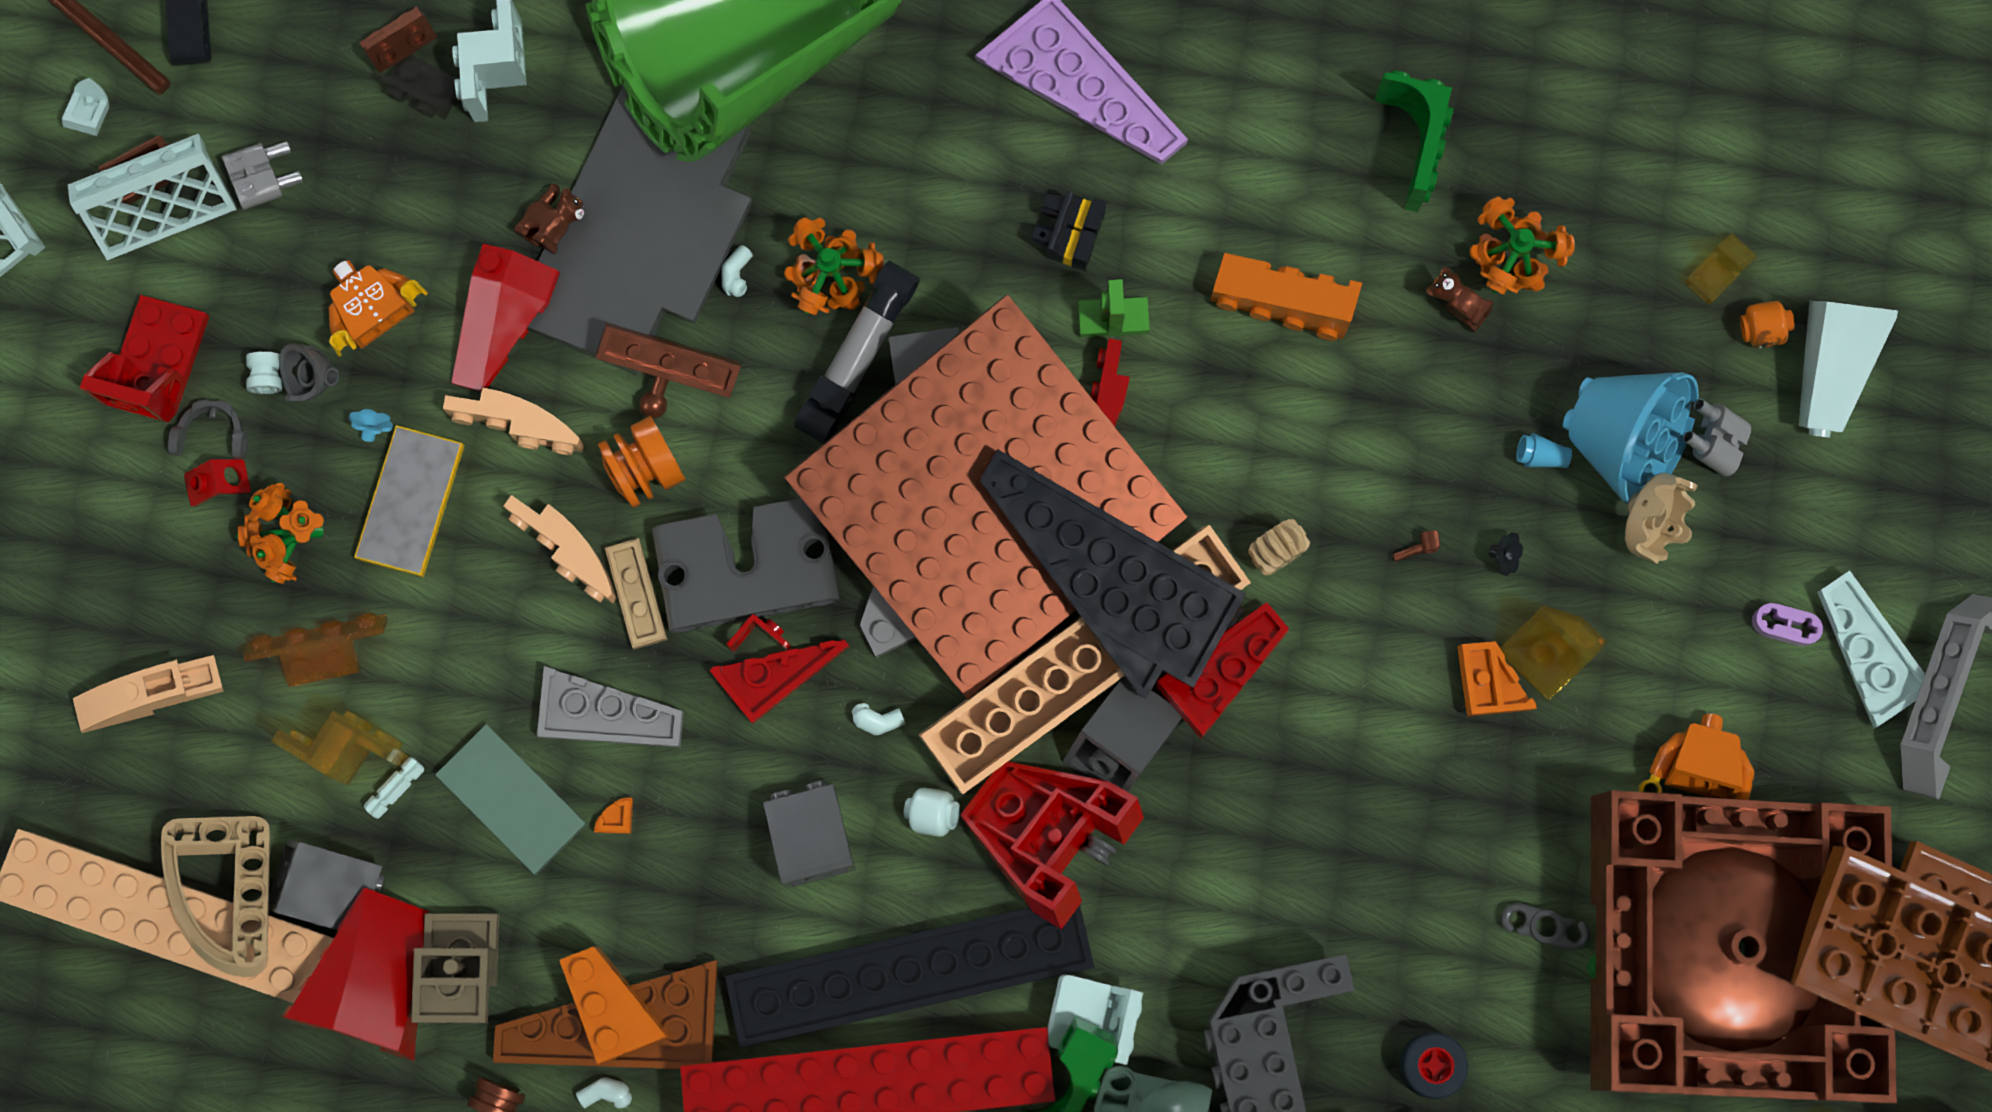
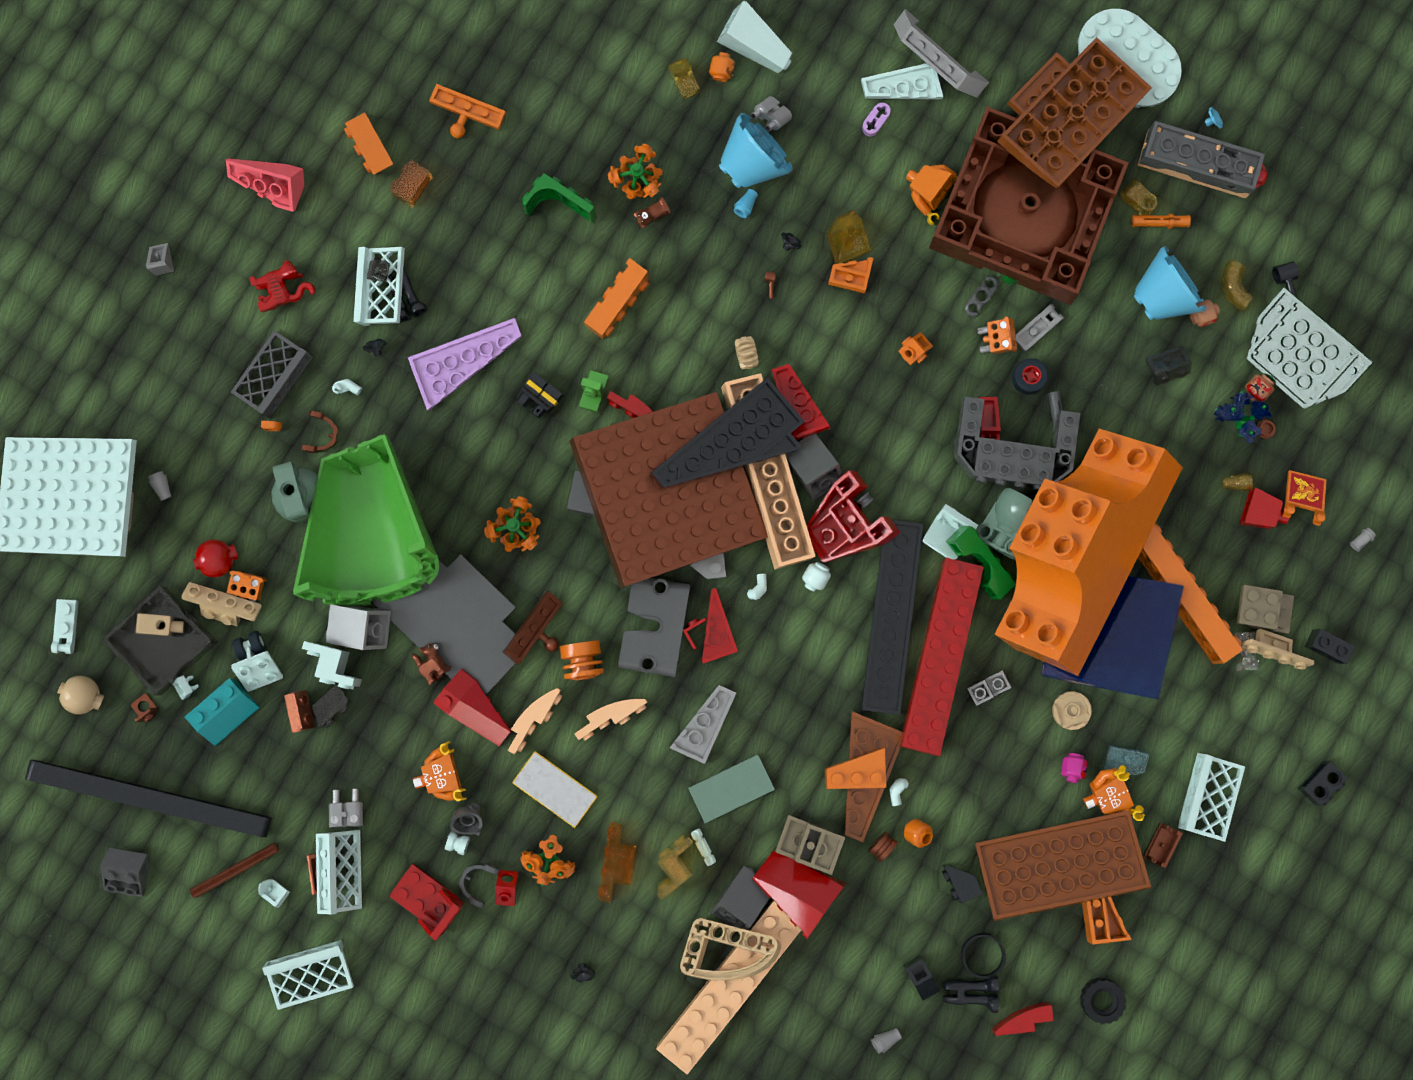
camera: 70 degrees left, 5 degrees up
light nougat slope [73,655,224,733] -> none
medium azure plant [349,409,393,442] -> none
orange tile [594,798,633,834] -> none
tan tile [605,538,668,650] -> none
light aqua arm [721,245,752,297] -> none
dark grey slope [763,780,856,889] -> none
black piece [794,261,920,444] -> none
tan plate [1625,473,1698,564] -> none
none -> slope [326,605,391,650]
none -> black plant [571,963,595,982]
none -> orange brick [898,332,933,365]
none -> orange piece [977,317,1017,354]
none -> red slope [978,397,1001,440]
none -> light grey plate [1016,304,1064,352]

